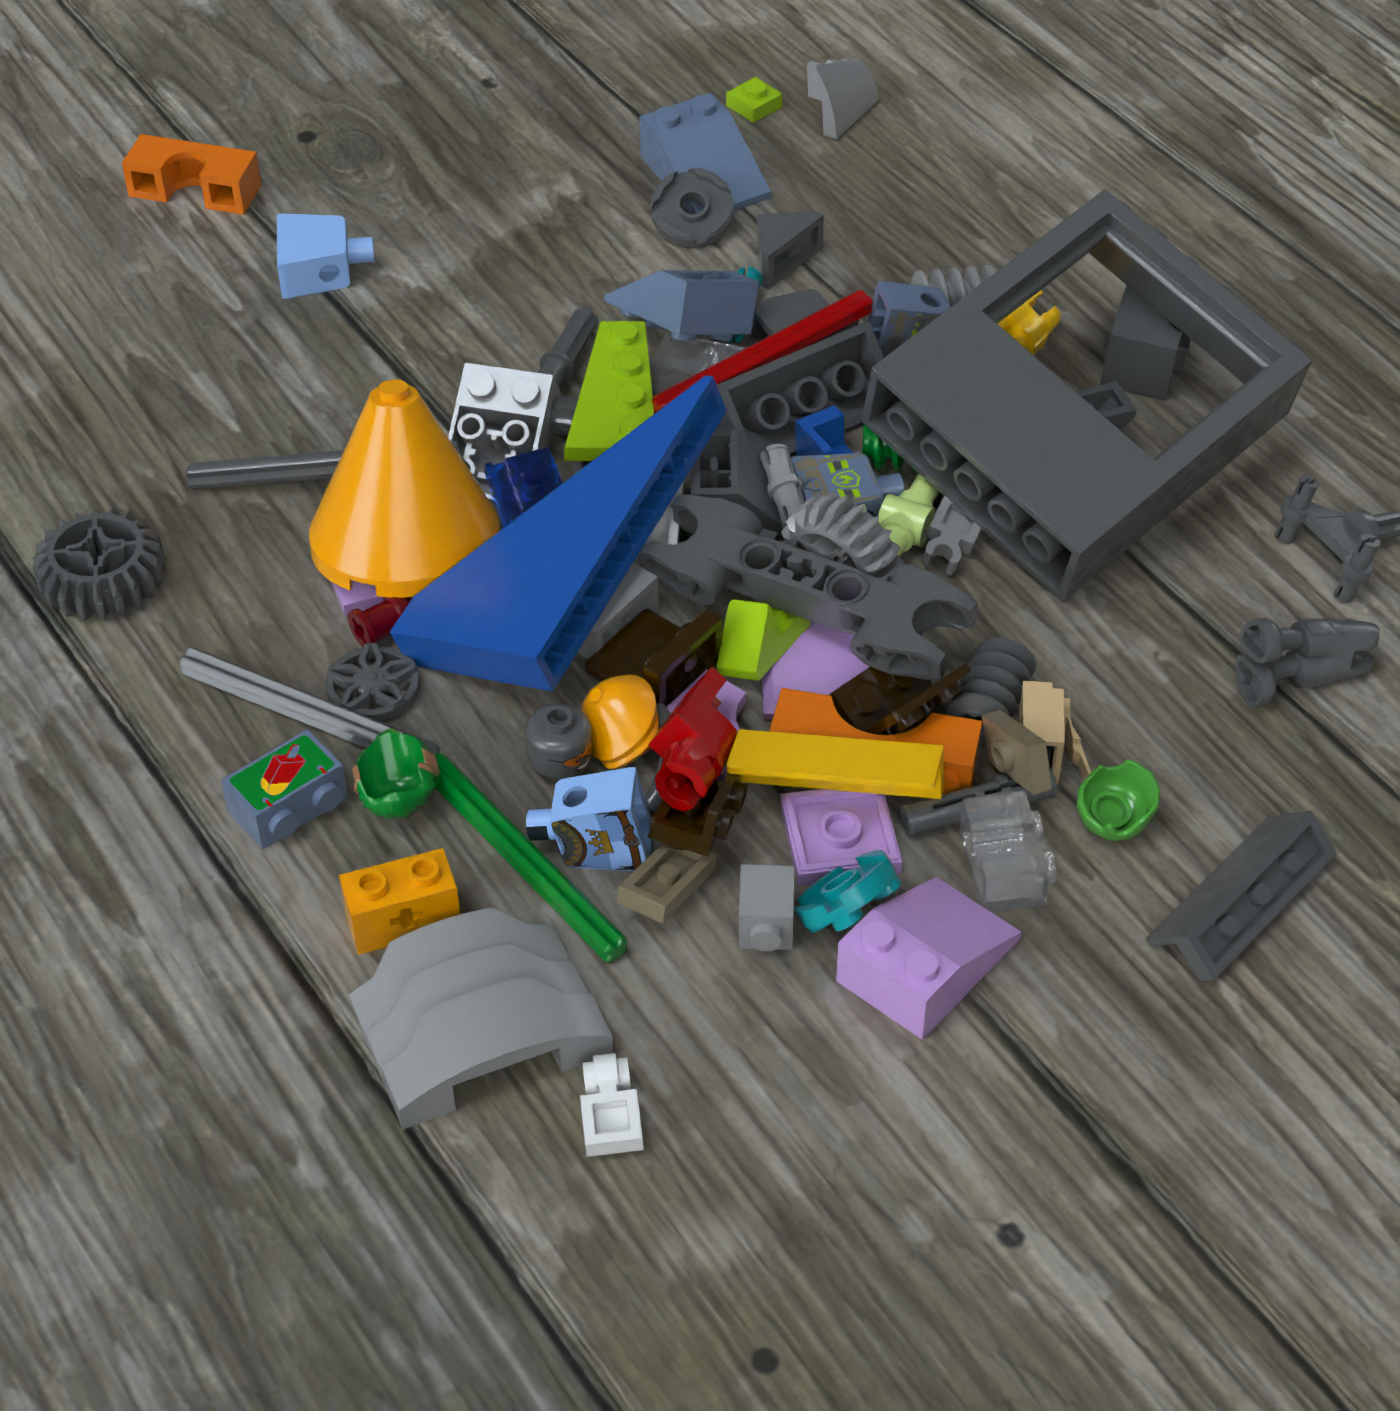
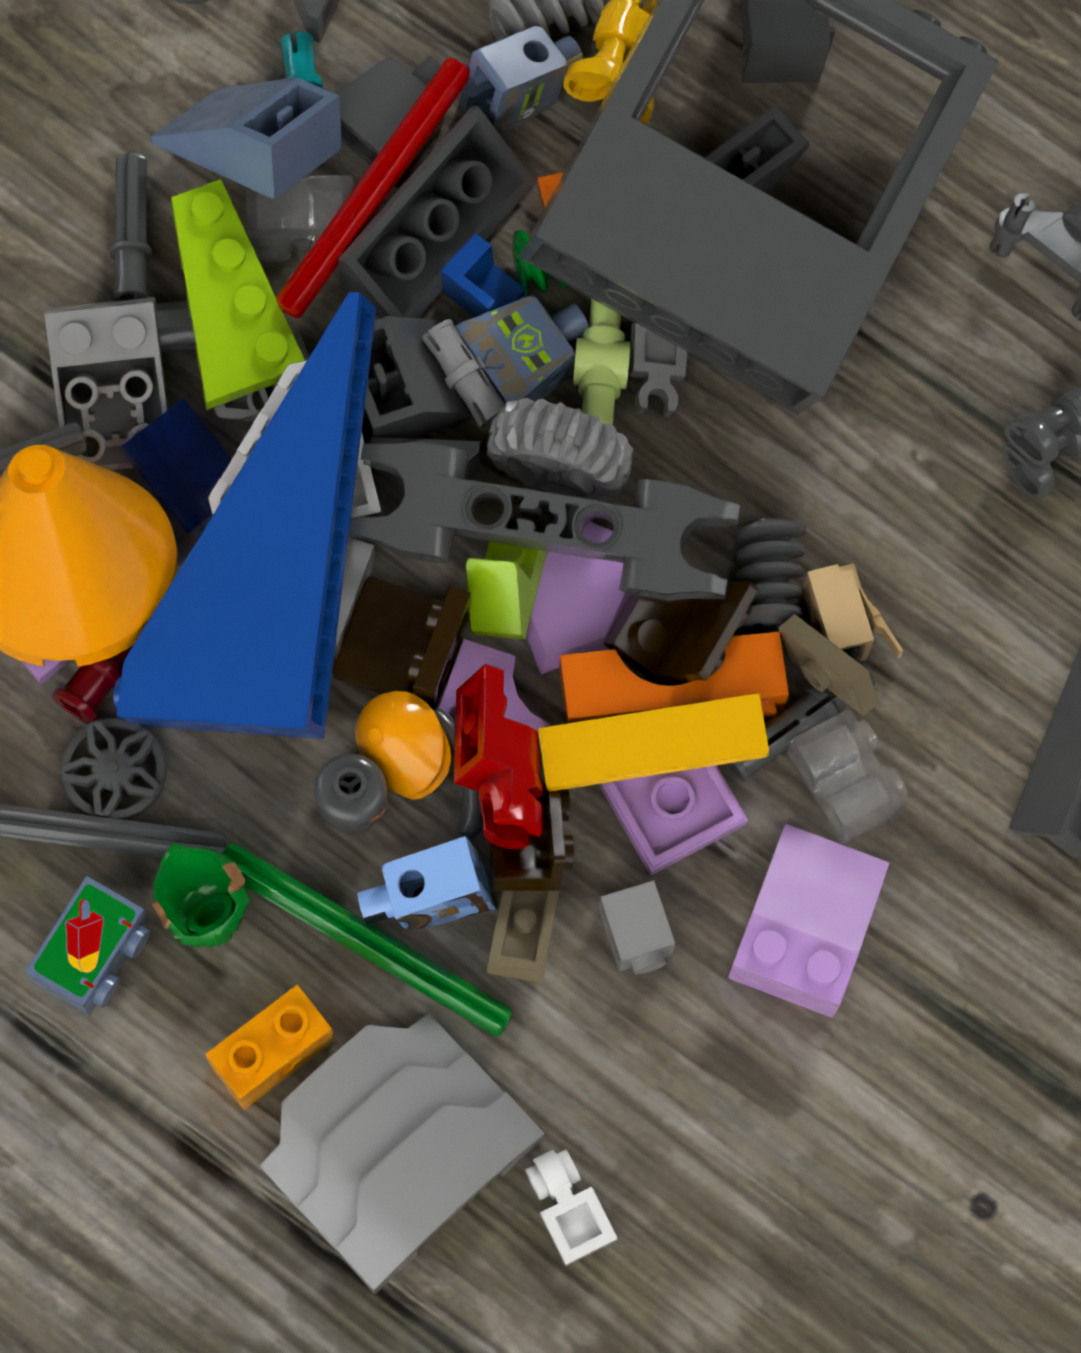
camera: 25 degrees left, 25 degrees up
teal plate [794,850,902,933] -> none
bright green hair [1076,759,1161,841] -> none

